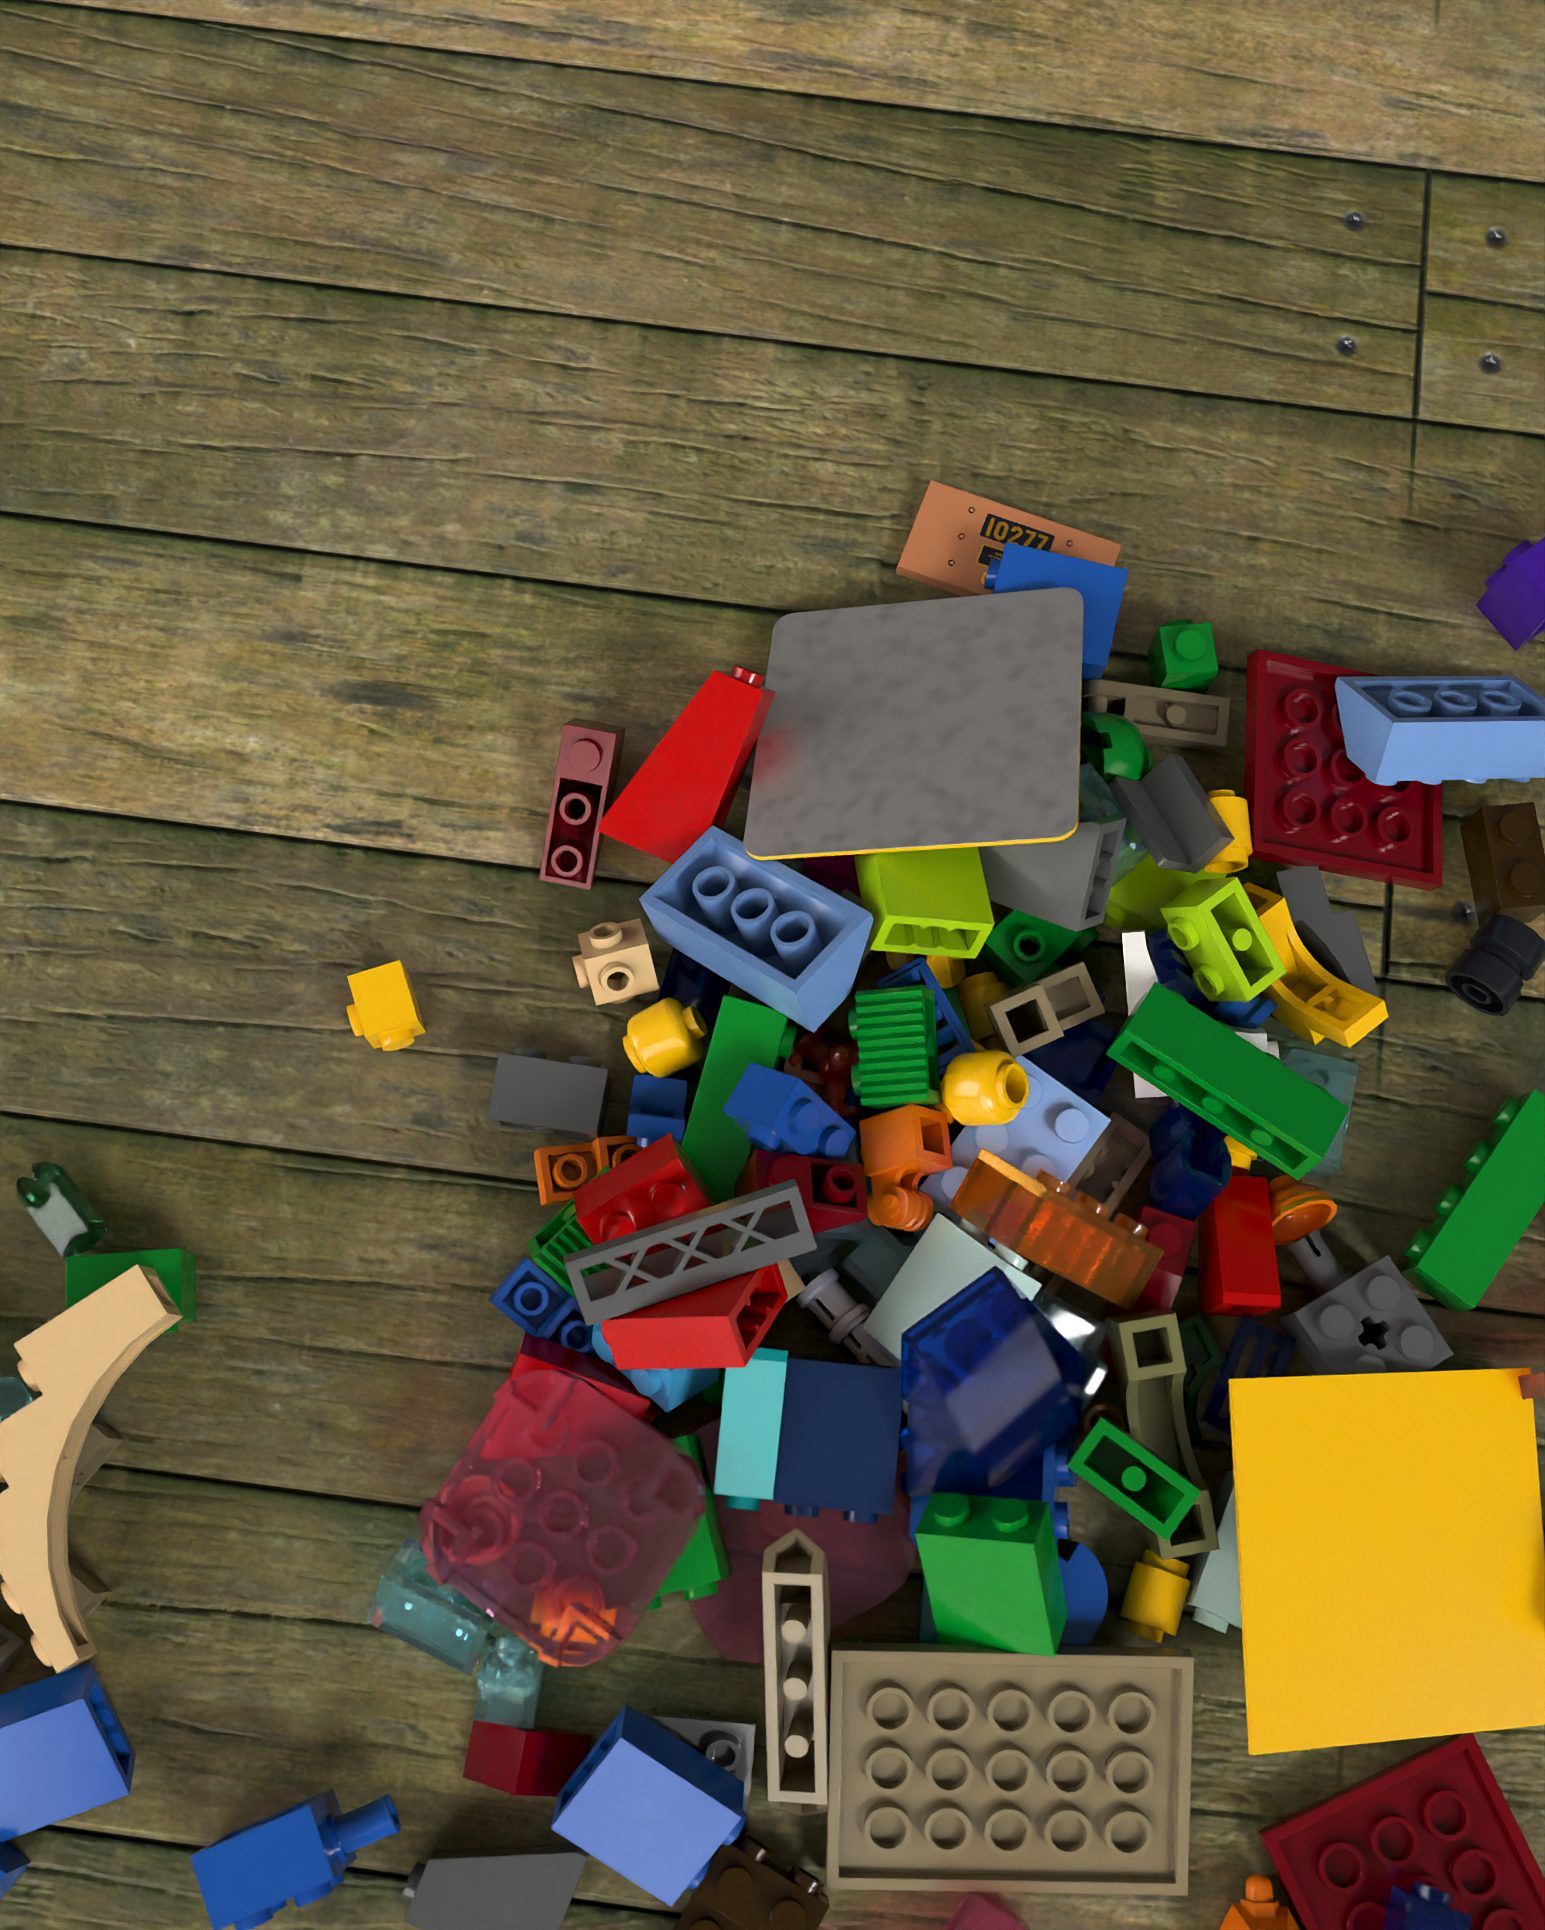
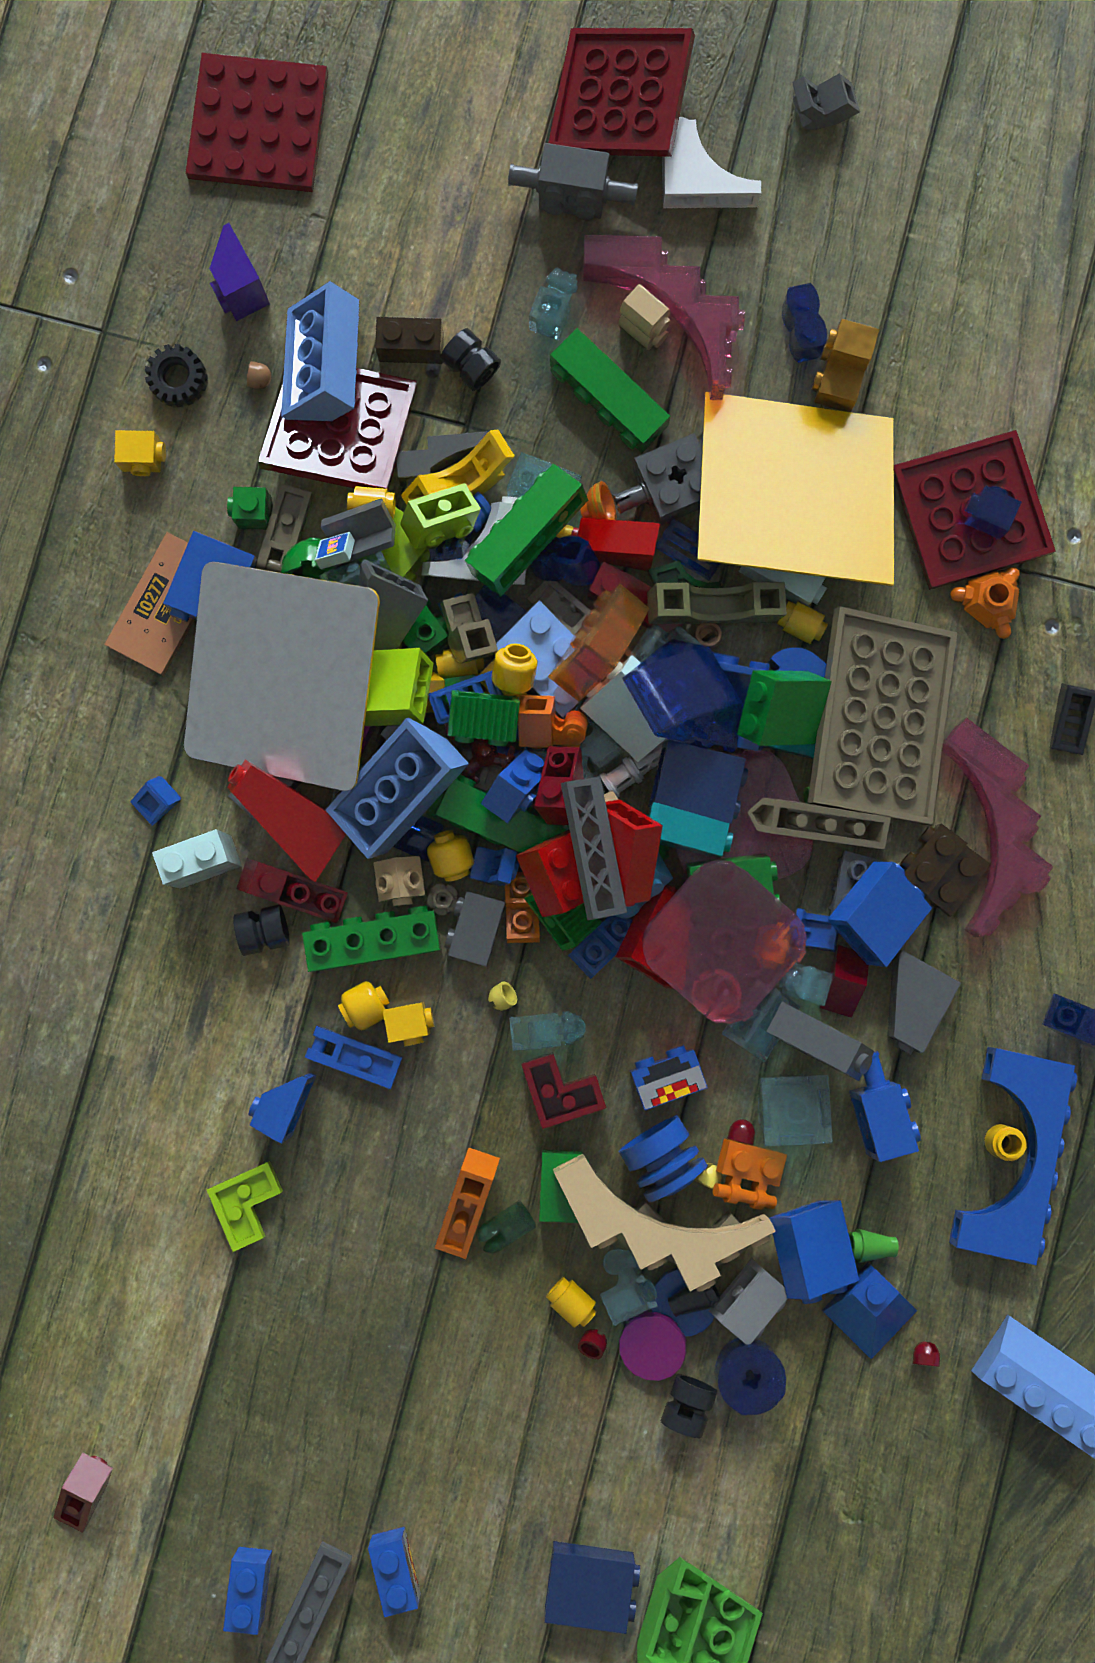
camera: 80 degrees left, 10 degrees up
green slope [1067,1416,1202,1541] -> none
none -> yellow brick [114,430,166,476]
none -> blue slope [130,776,181,826]
none -> black tyre [145,344,208,407]
none -> light aqua brick [152,829,242,889]
none -> lime plate [207,1161,283,1252]
none -> black wheel [233,904,290,956]
none -> medium nougat hinge [247,361,271,389]
none -> blue slope [248,1073,317,1143]
none -> green brick [302,906,442,972]
none -> blue plate [305,1026,403,1089]
none -> tile [315,532,355,569]
none -> yellow head [338,981,390,1031]
none -> dark tan plate [426,883,458,916]
none -> orange slope [434,1148,500,1259]
none -> light yellow hinge [488,981,517,1011]
none -> clear light blue brick [509,1011,586,1051]
none -> dark red brick [521,1052,606,1129]
none -> blue wheel [618,1115,708,1202]
none -> brick [630,1045,708,1110]
none -> light yellow hinge [695,1163,722,1190]
none -> orange plate [713,1138,787,1210]
none -> dark red hinge [727,1119,755,1145]
none -> clear light blue panel [757,1074,833,1146]
none -> dark grey slope [766,1002,874,1081]
none -> blue bracket [788,908,839,952]
none -> bright green cone [849,1229,899,1263]

